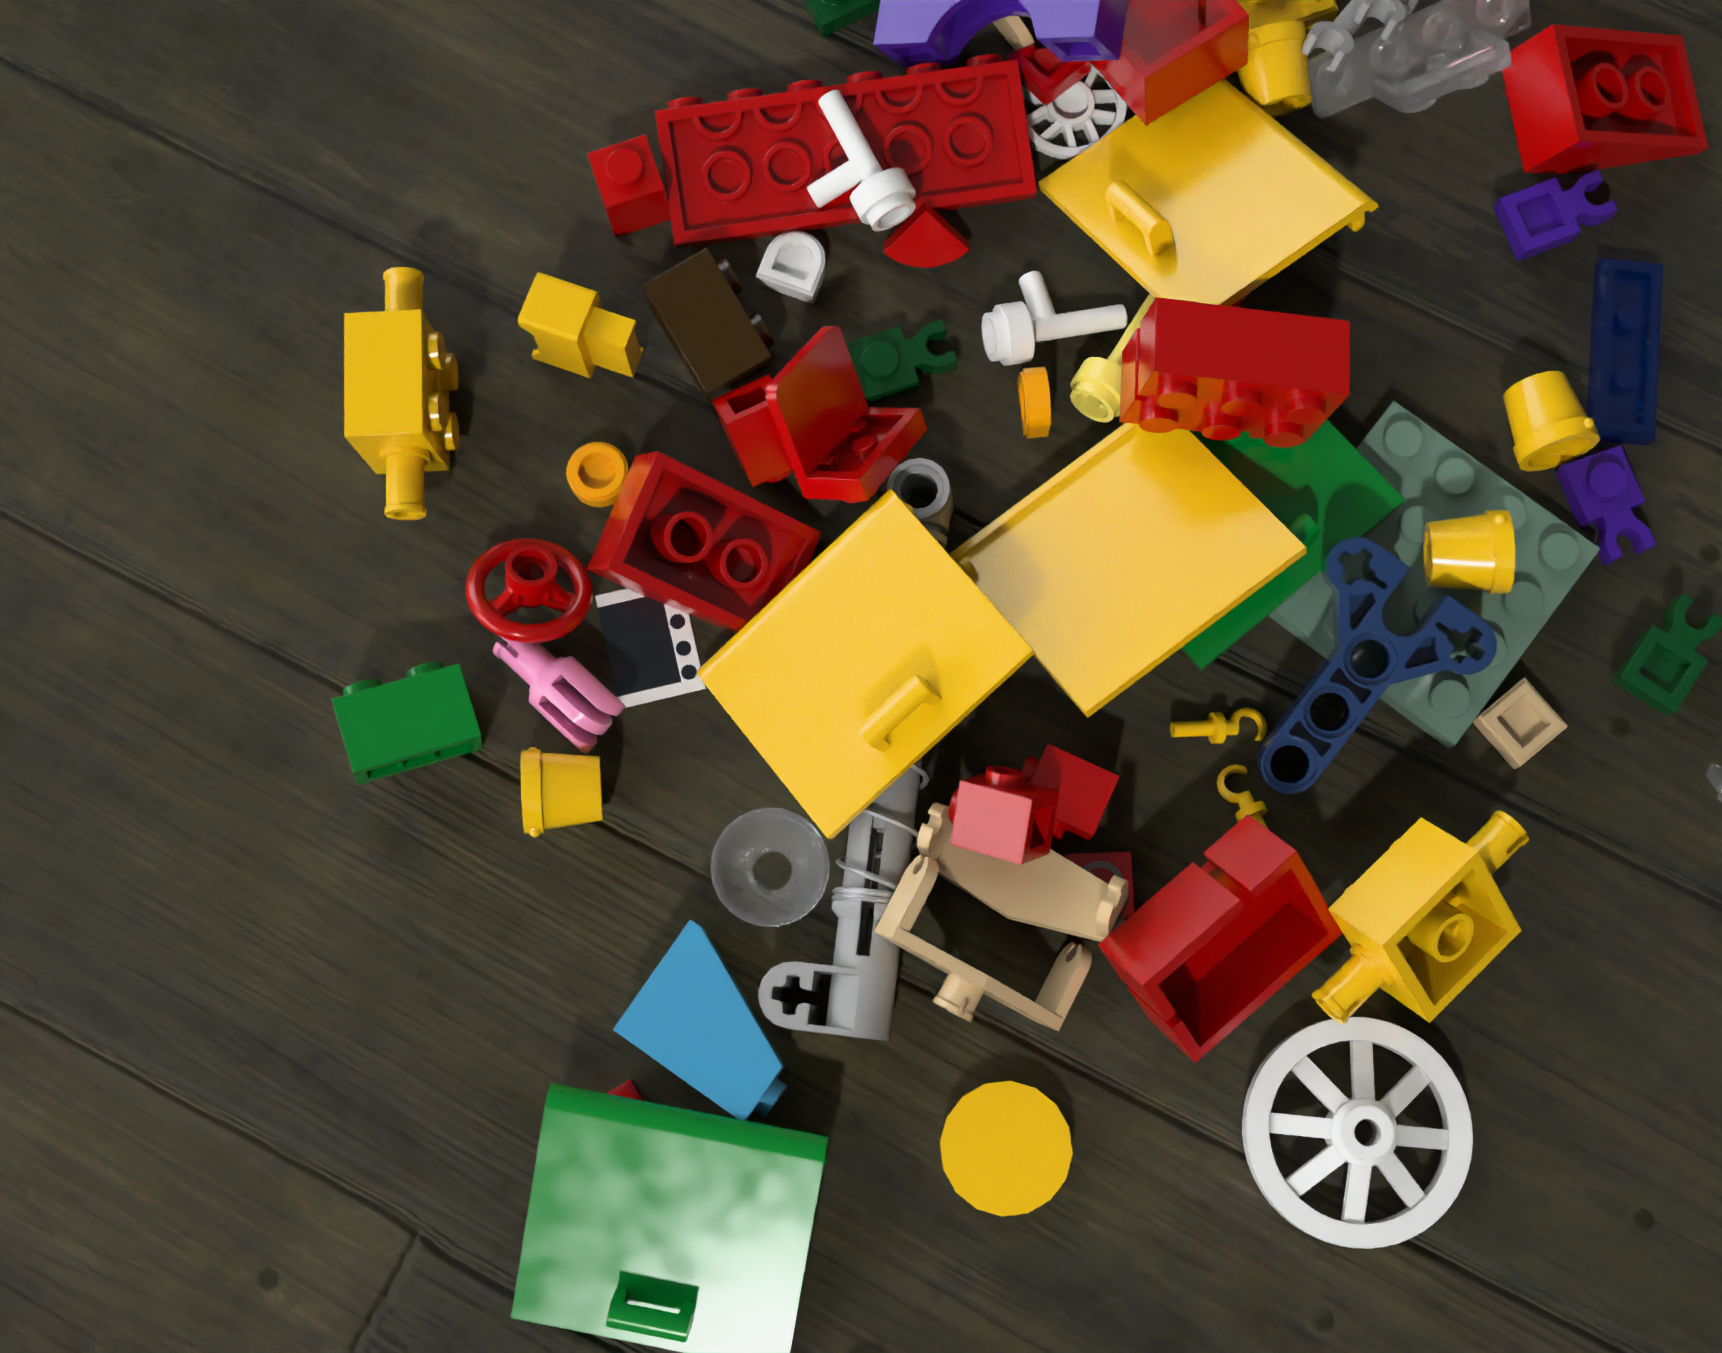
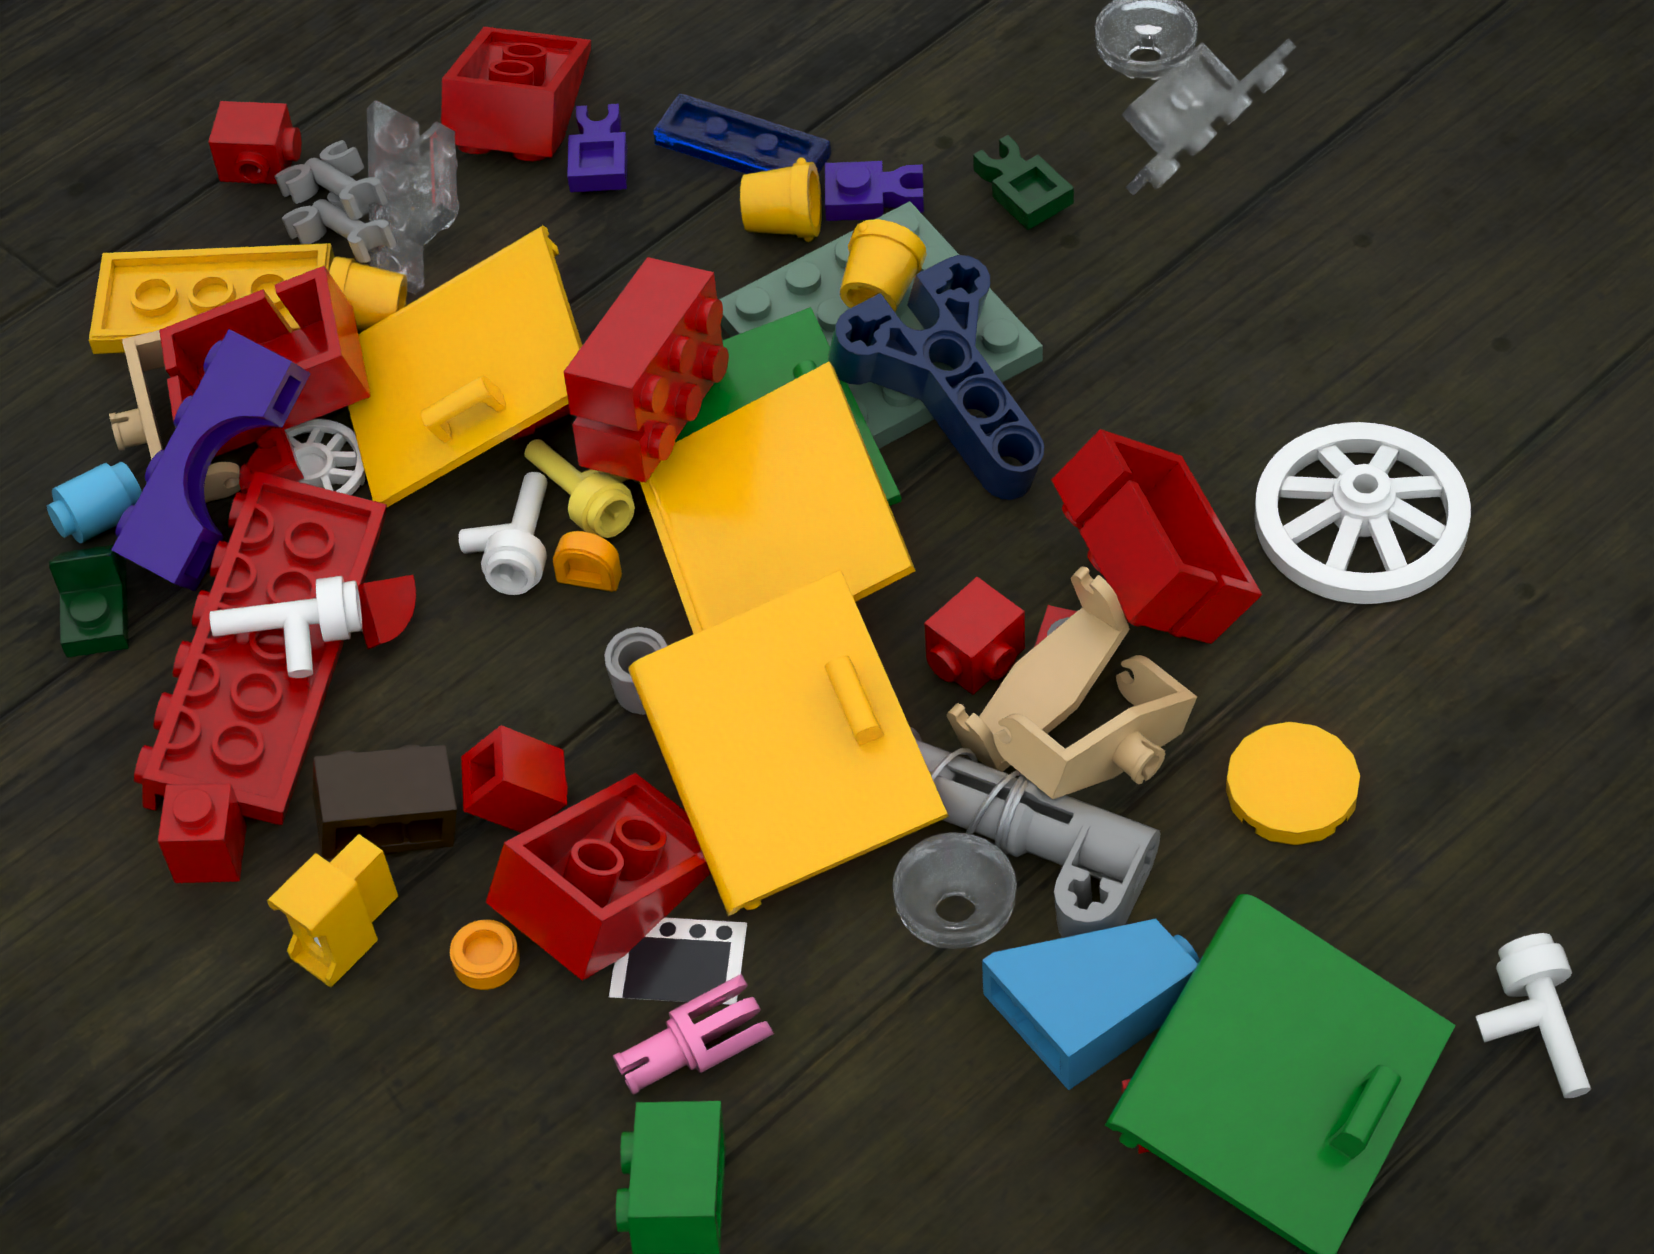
camera: 70 degrees left, 25 degrees down
yellow brick [344,267,459,520] -> none
red piece [465,538,593,643] -> none
yellow piece [520,747,603,837] -> none
white tile [756,231,826,304] -> none
red bracket [766,326,927,503] -> none
dark green plate [846,319,958,406] -> none
brick [949,766,1060,865] -> none
yellow hand [1170,707,1267,744] -> none
yellow hand [1216,764,1268,829] -> none
yellow brick [1312,811,1529,1025] -> none
tan tile [1473,678,1568,769] -> none

